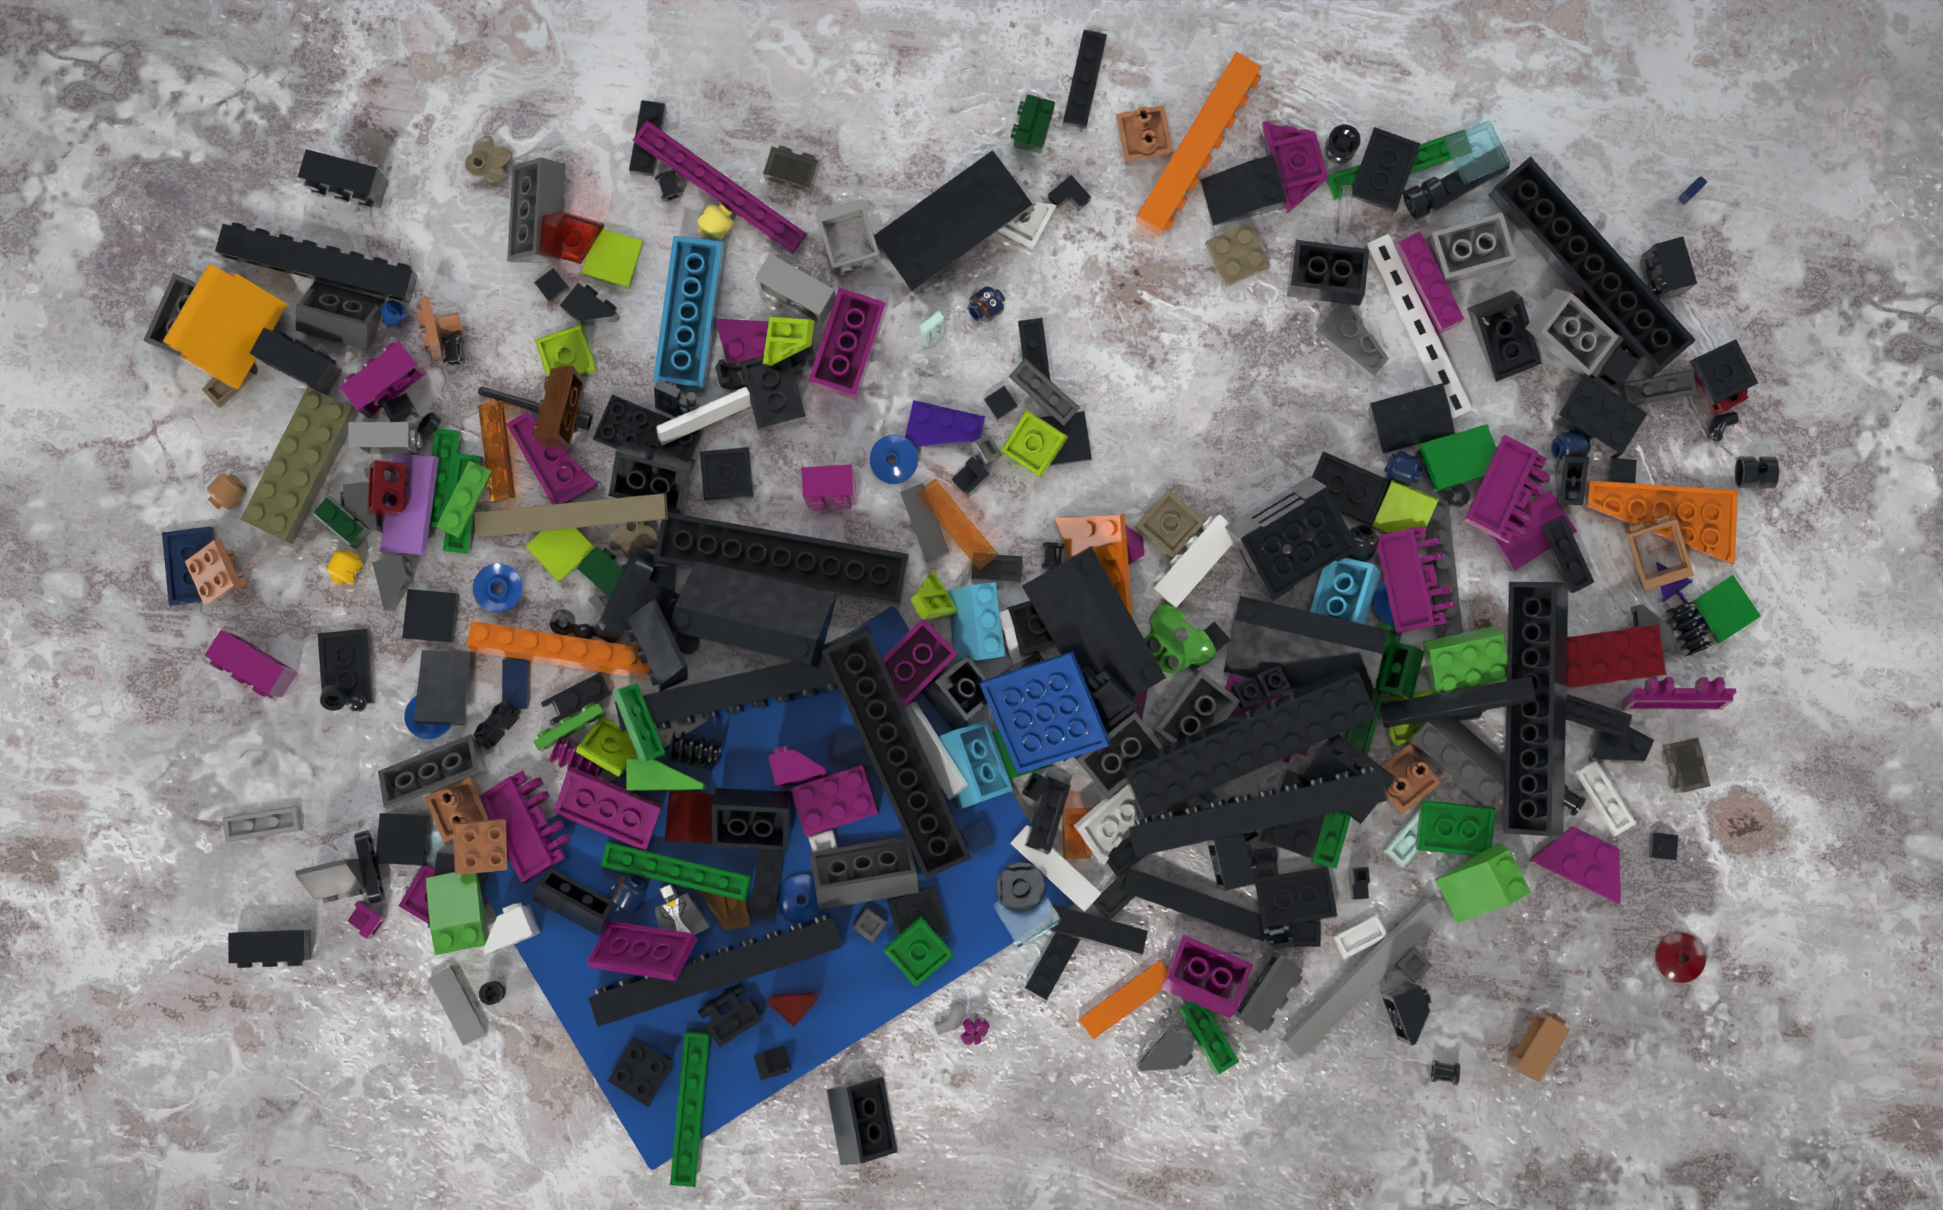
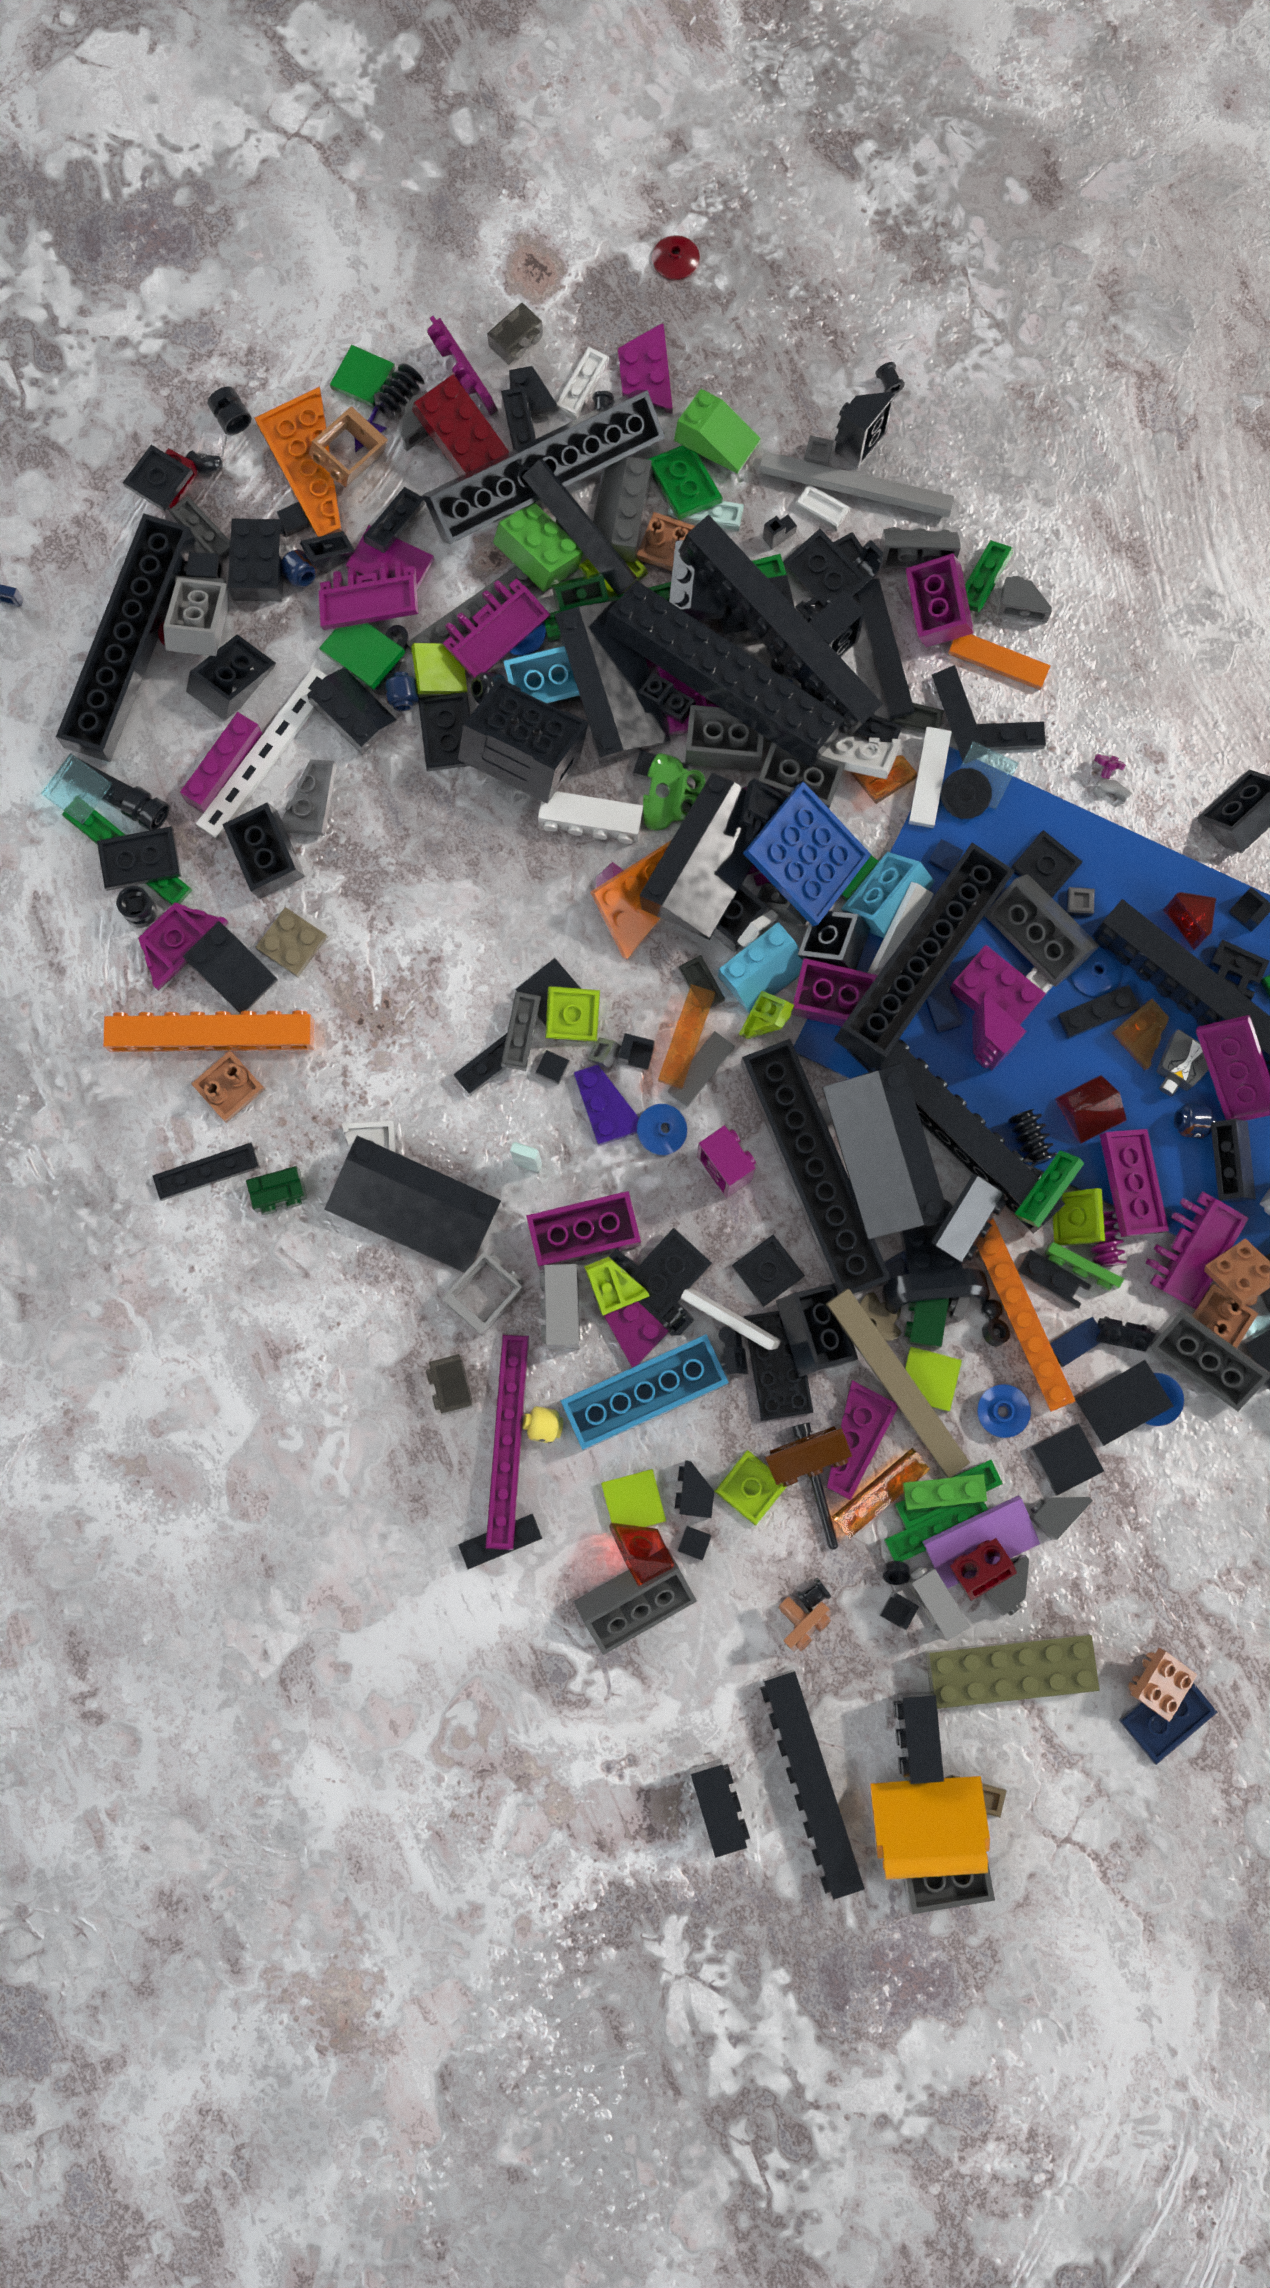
camera: 120 degrees left, 5 degrees down
magenta brick [204,630,298,698] -> none
medium nougat head [207,473,245,510] -> none
dark grey slope [296,281,385,349] -> none
dark green brick [312,496,371,549] -> none
black tile [317,629,374,708] -> none
black plate [320,685,367,713] -> none
yellow head [326,548,364,587] -> none
magenta brick [339,341,428,419] -> none
blue tile [381,300,407,326] -> none
dark tan plate [465,136,512,182] -> none
green tile [601,842,752,901] -> none
bright green slope [626,754,708,791] -> none
black bush [654,170,683,202] -> none
black brick [712,788,791,851] -> none
green tile [883,916,954,987] -> none
dark blue head [967,286,1005,323] -> none
black tile [1022,772,1050,802] -> none
black plate [1025,776,1071,855] -> none
black bush [1041,542,1065,569] -> none
black piece [1048,175,1091,210] -> none
dark tan plate [1135,489,1205,559] -> none
clear tile [1336,185,1353,236] -> none
light grey brick [1426,212,1517,284] -> none
medium nougat window [1507,1012,1571,1082] -> none
black brick [1641,236,1698,301] -> none
black plate [1649,833,1678,860] -> none

